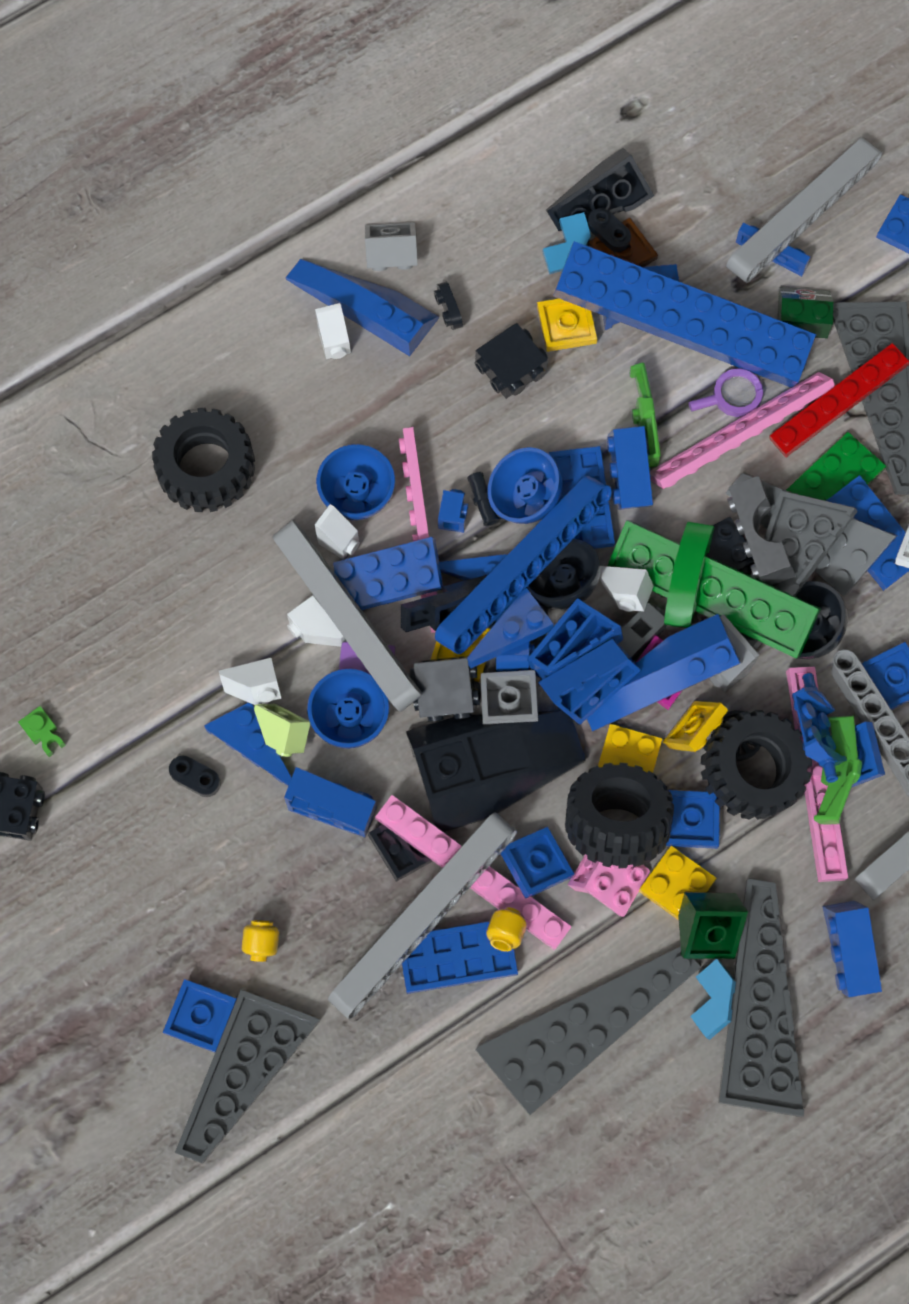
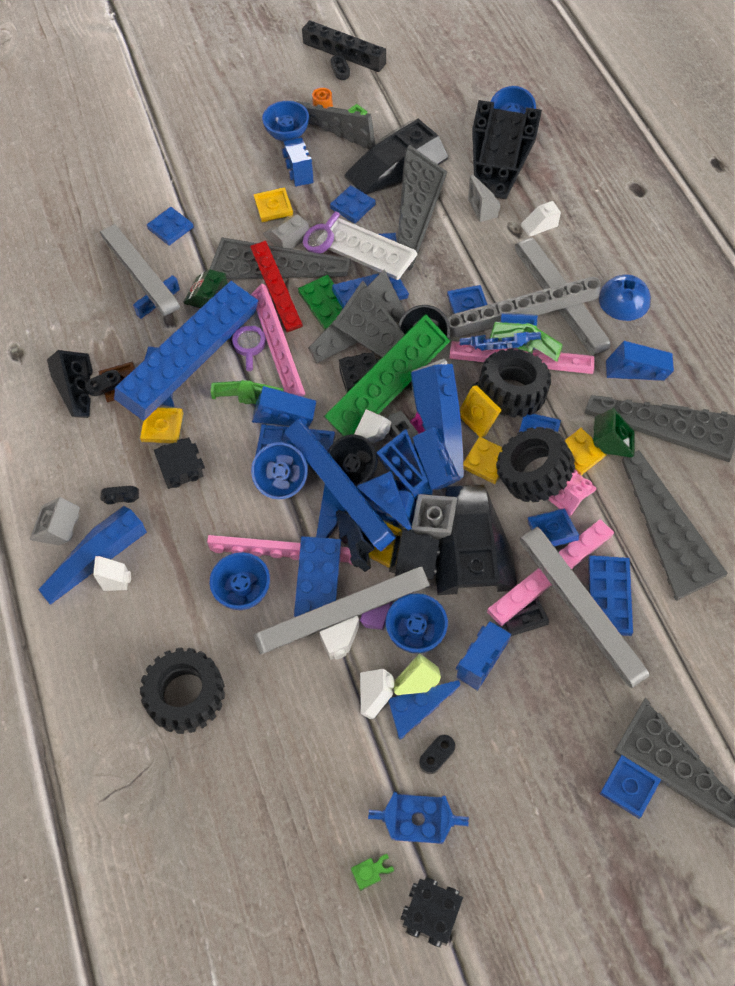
camera: 75 degrees left, 10 degrees down
yellow head [241,920,279,962] -> none
white slope [315,504,360,560] -> none
blue brick [438,489,468,533] -> none
black pin [467,472,500,526] -> none
yellow head [486,907,527,952] -> none
dark azure tile [542,212,591,275] -> none
green slope [664,522,715,628] -> none
dark azure tile [690,959,736,1040] -> none
flat silver arch [727,475,796,586] -> none
none -> blue plate [368,792,469,844]

